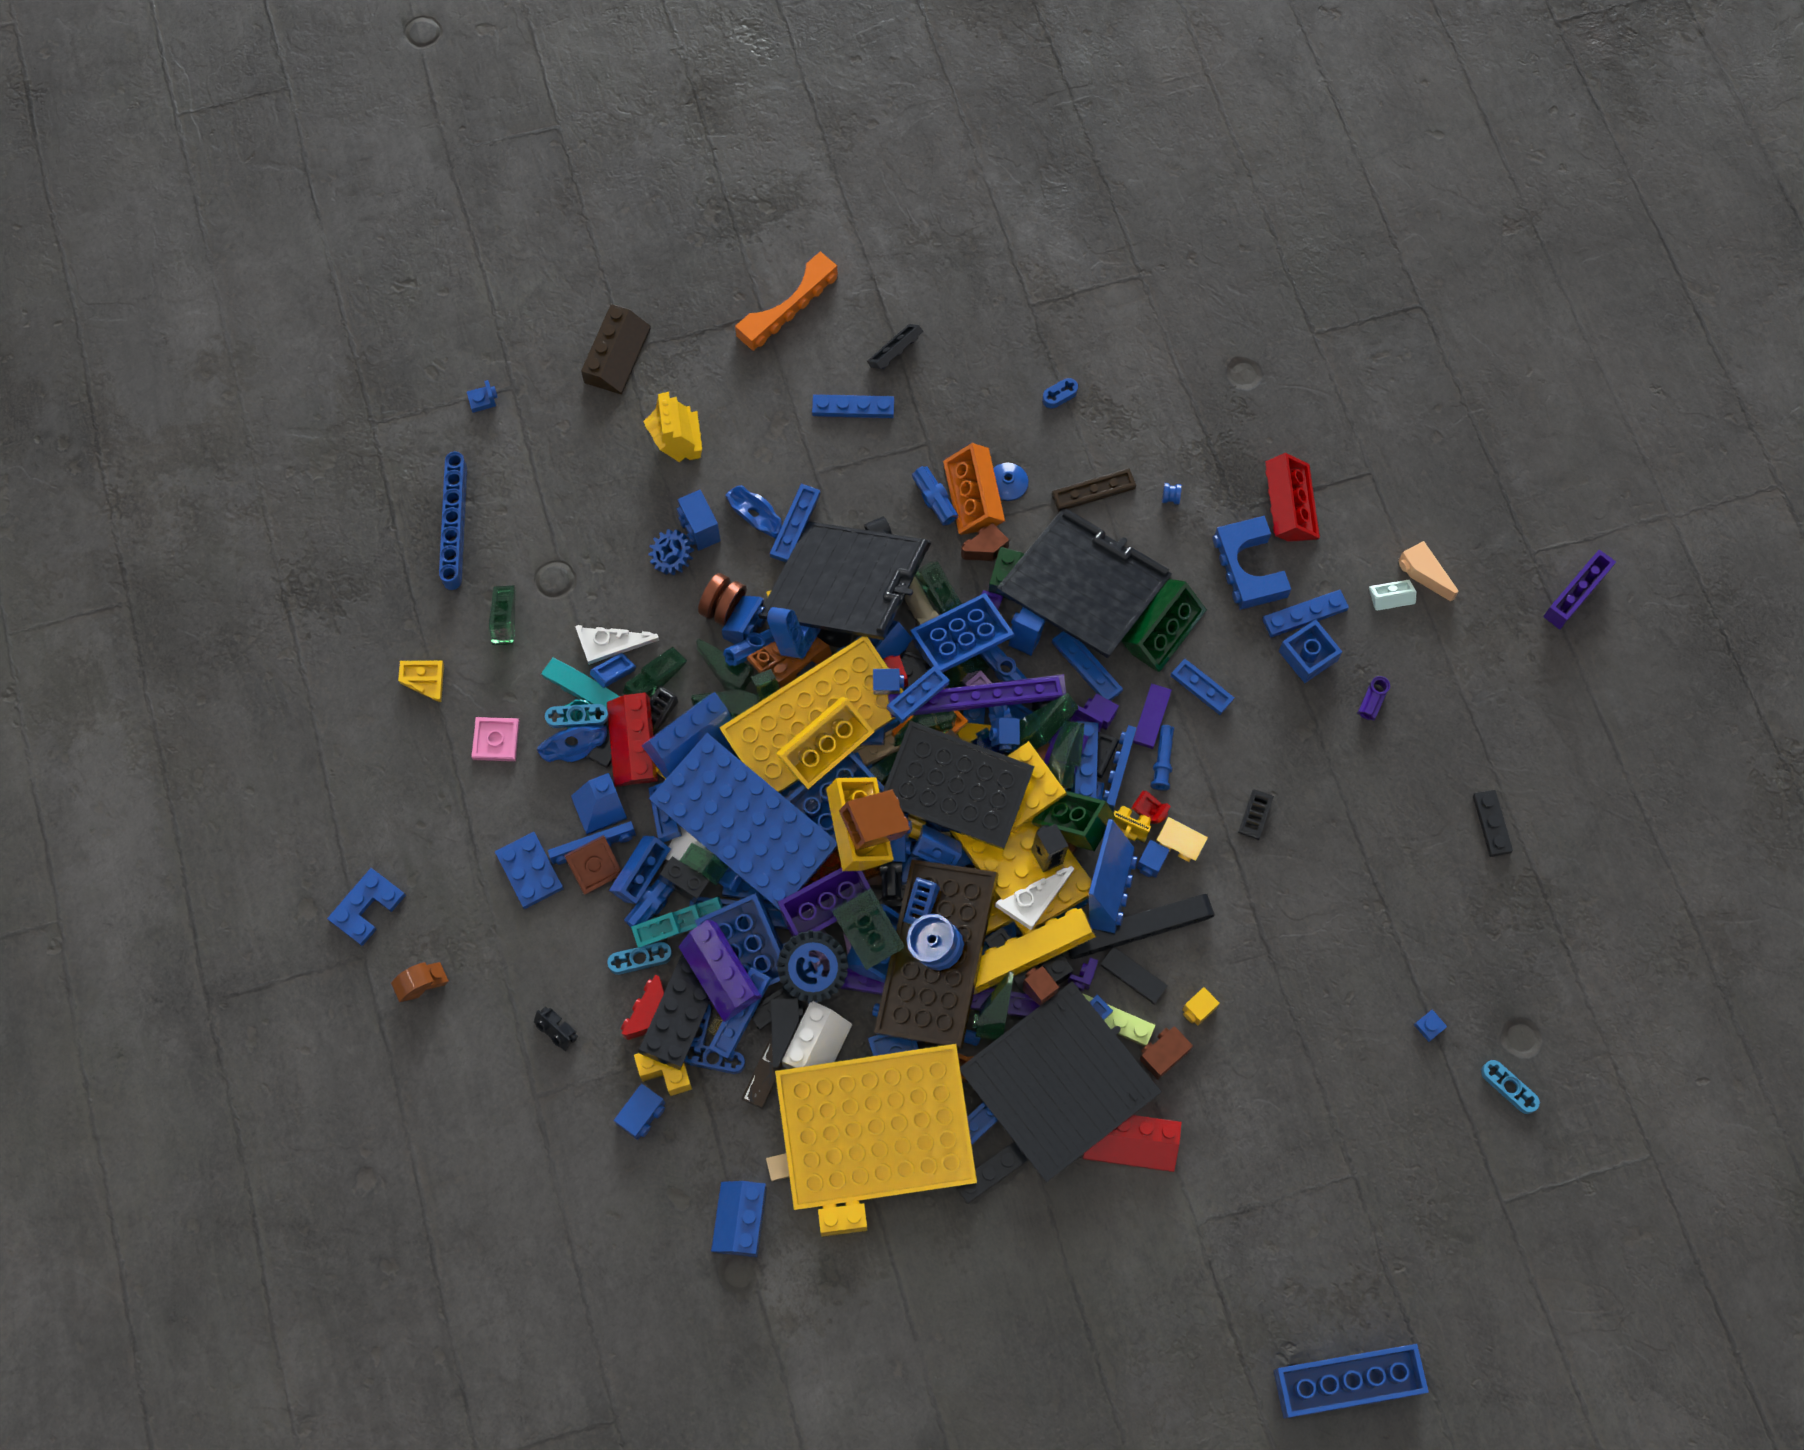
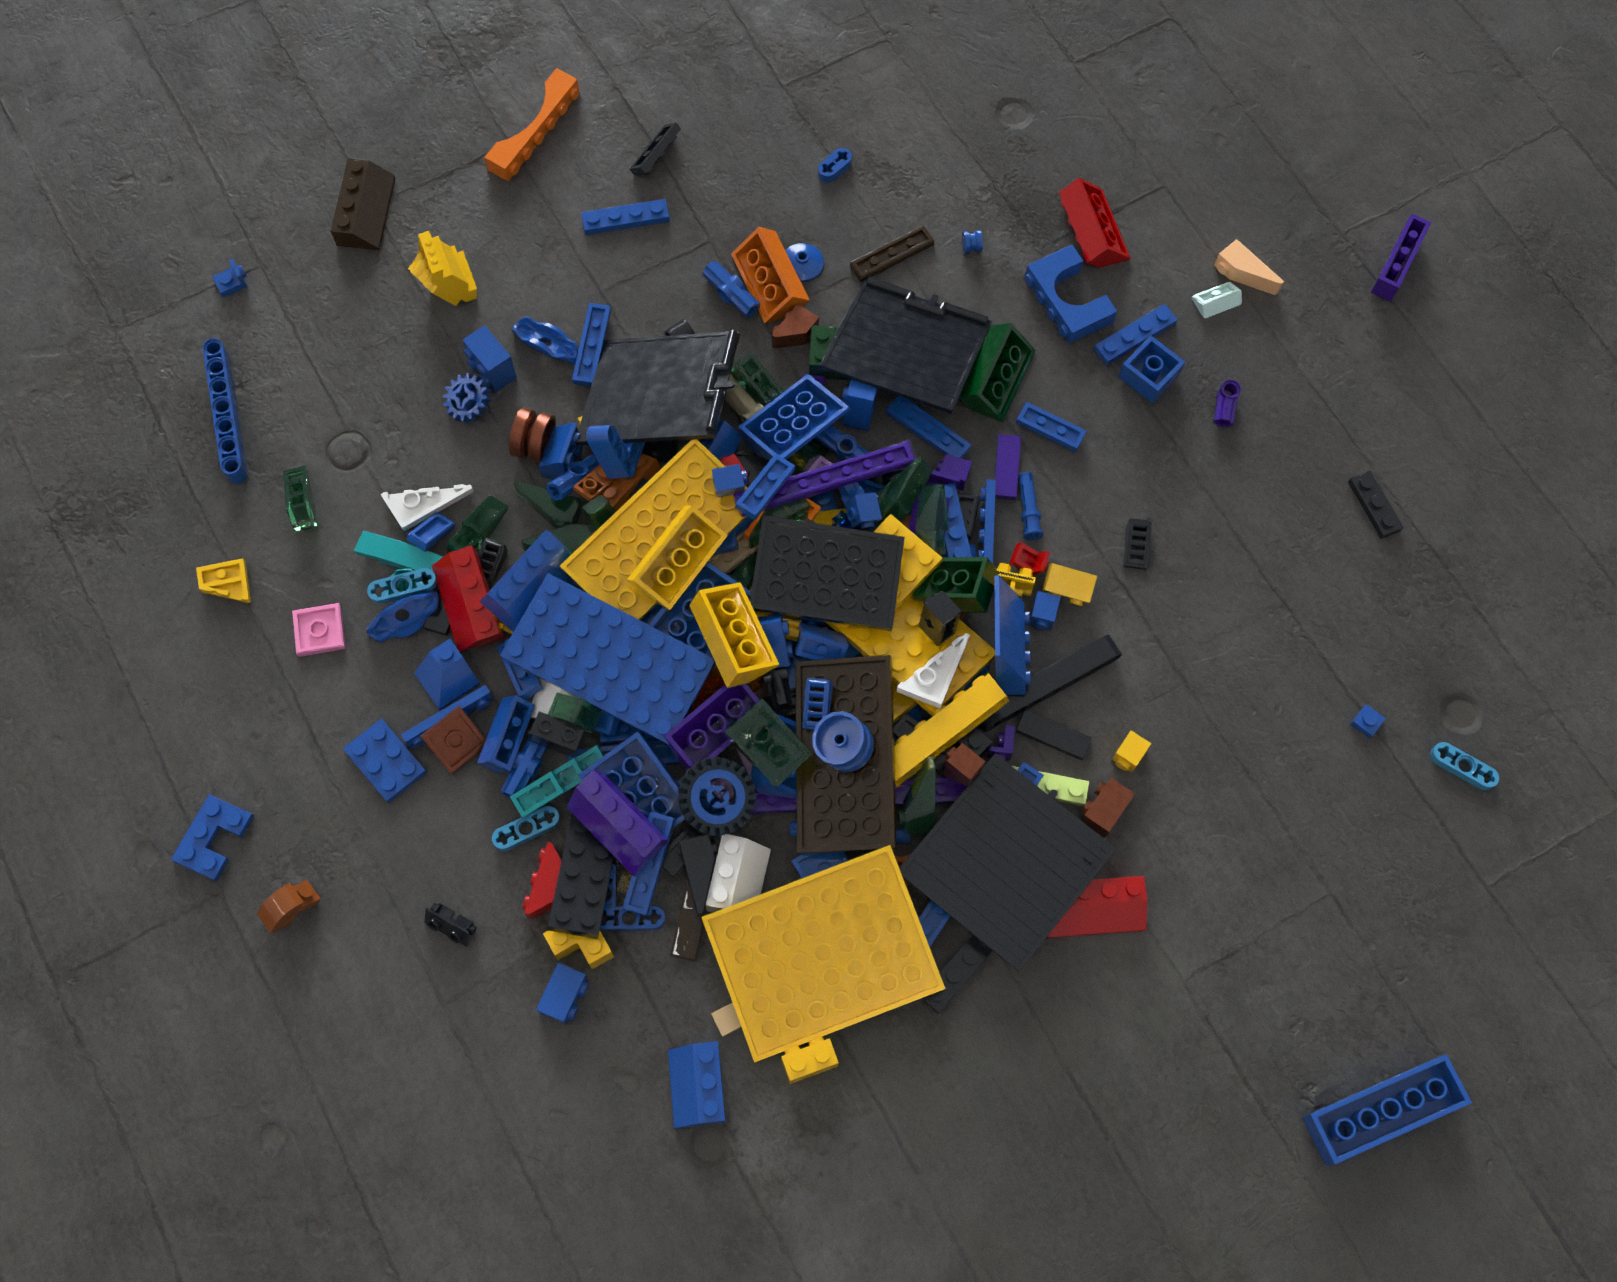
camera: 15 degrees left, 0 degrees up
dark orange brick [839,789,910,851] -> none

